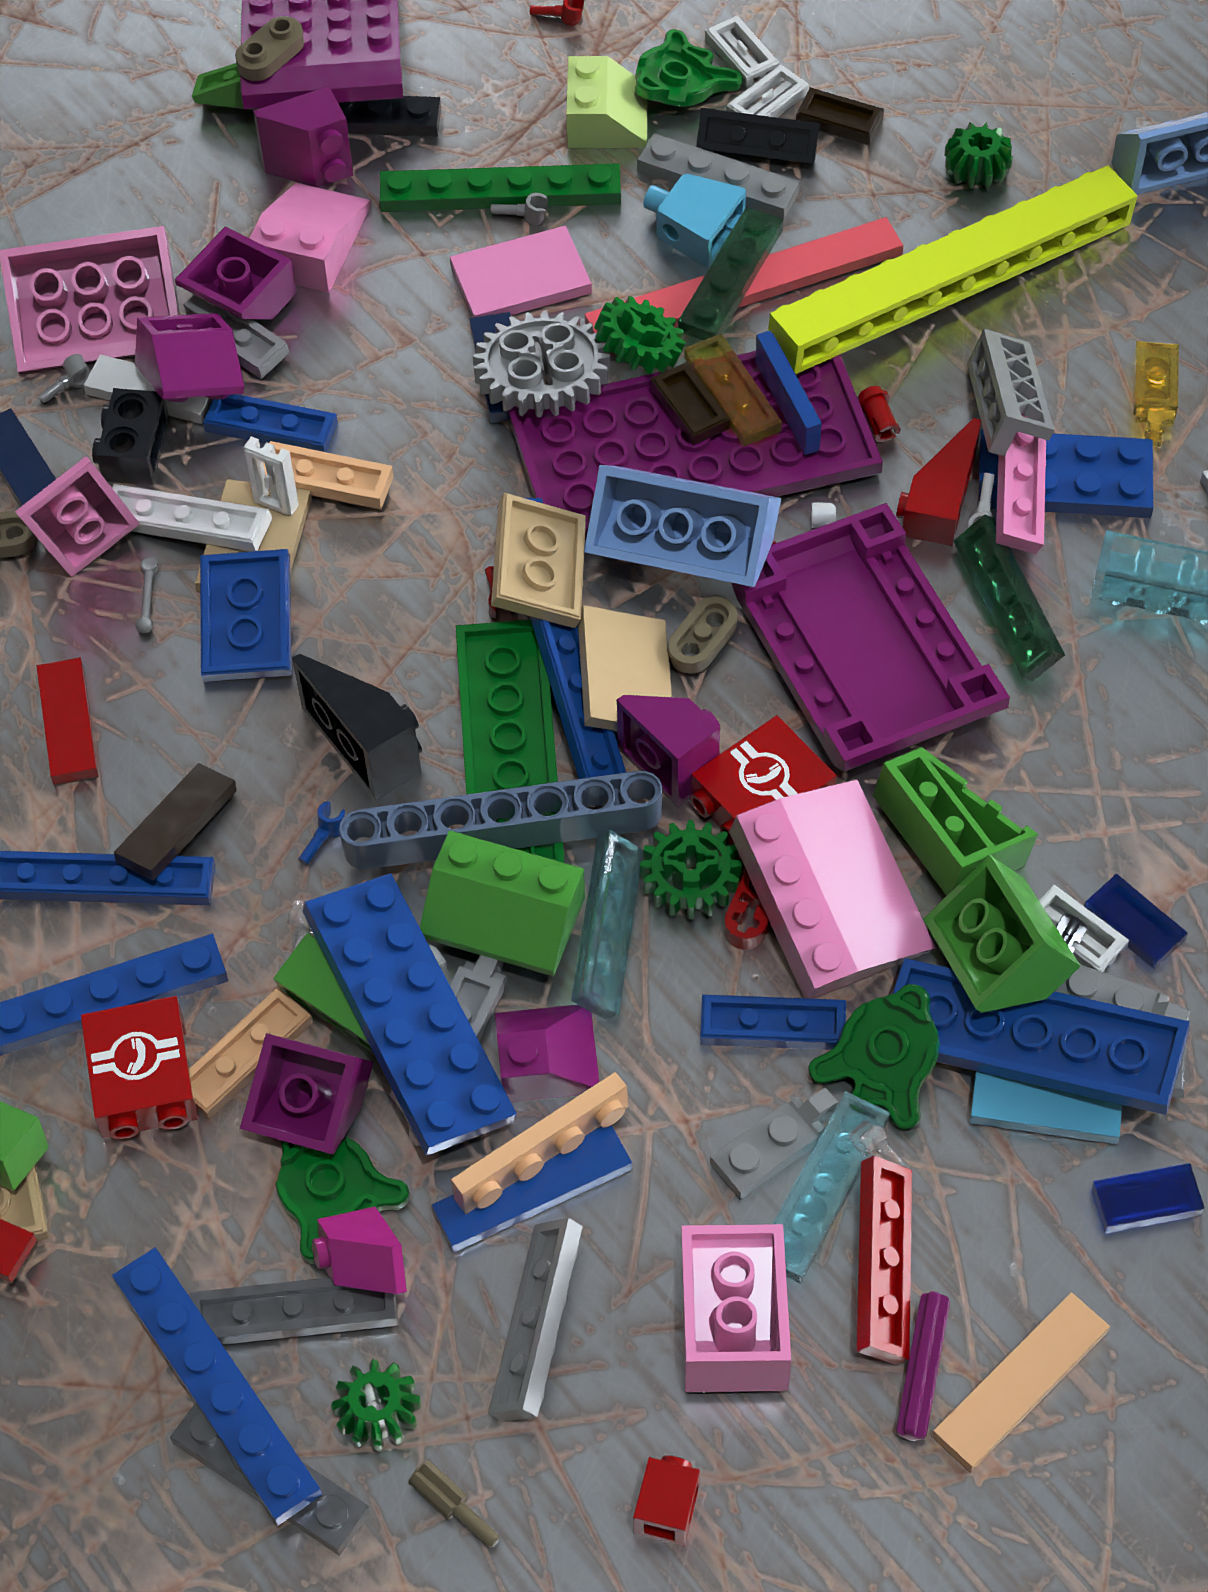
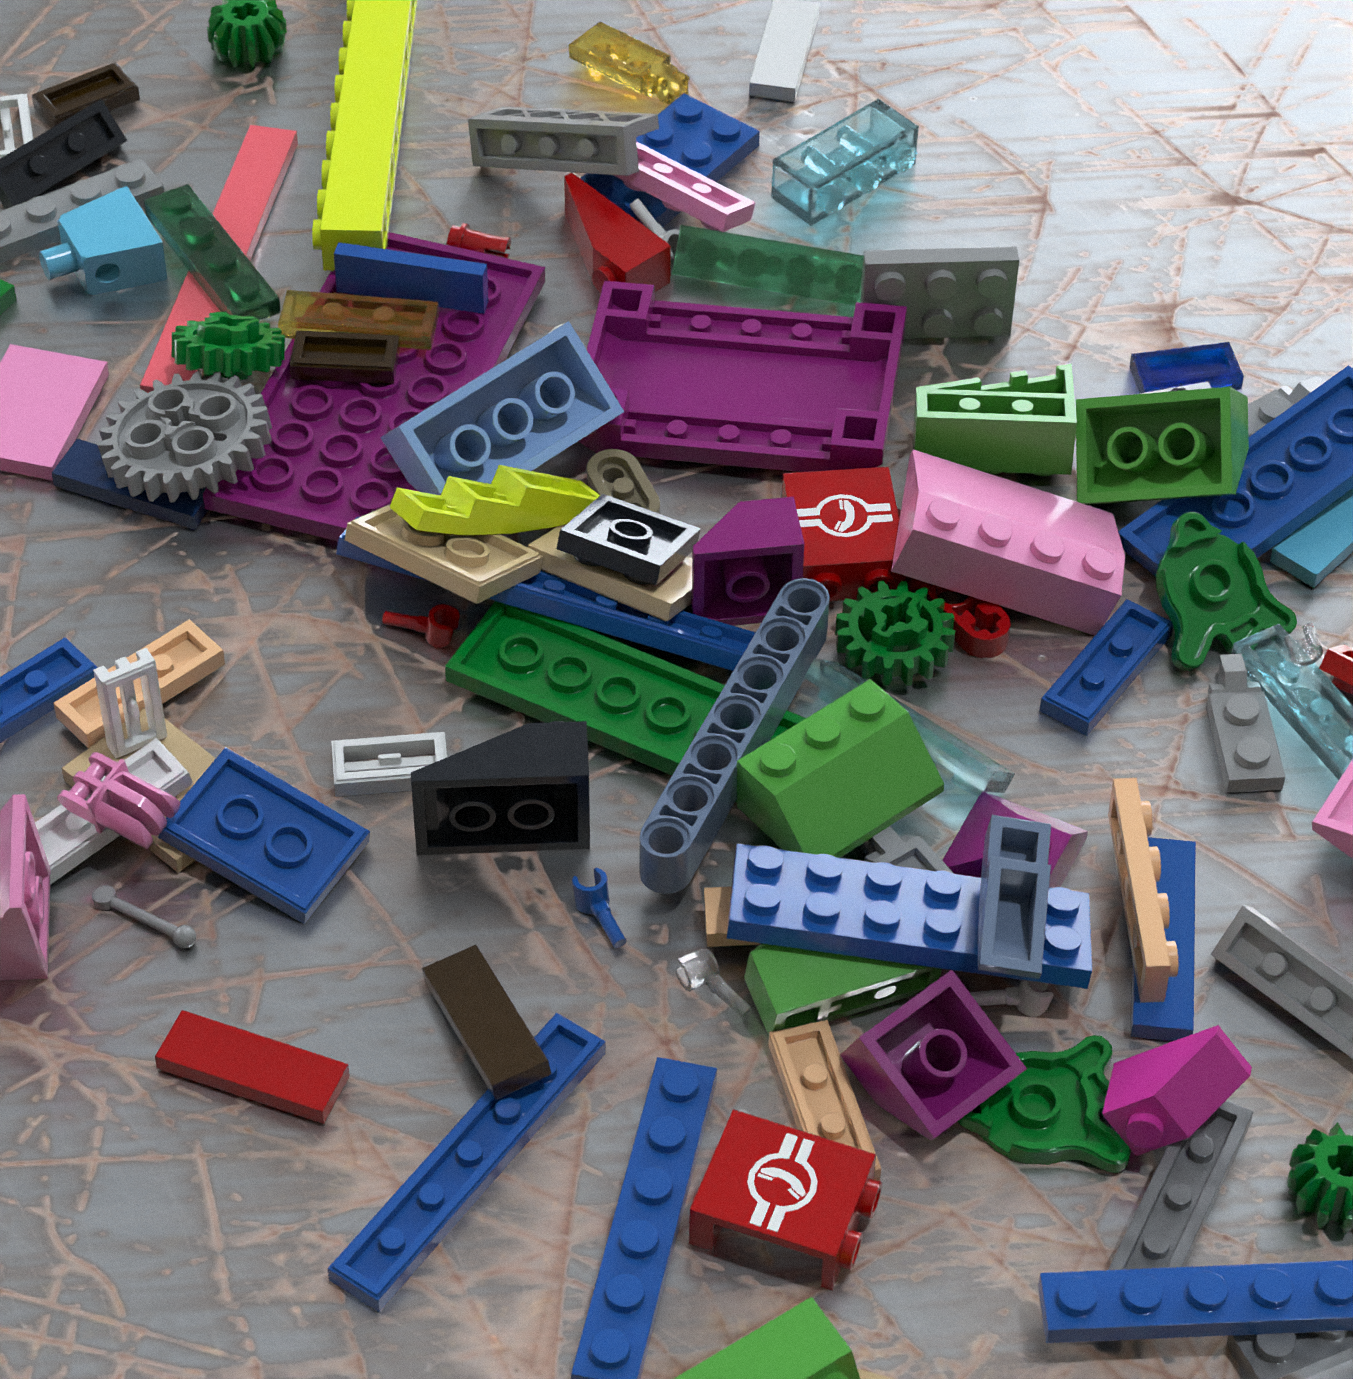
camera: 60 degrees left, 10 degrees down
none -> bright pink arm [57,752,181,849]
none -> white tile [331,732,447,797]
none -> neon yellow slope [389,465,600,535]
none -> black plate [556,494,701,585]
none -> light grey plate [860,246,1019,339]
none -> sand blue slope [978,815,1051,979]

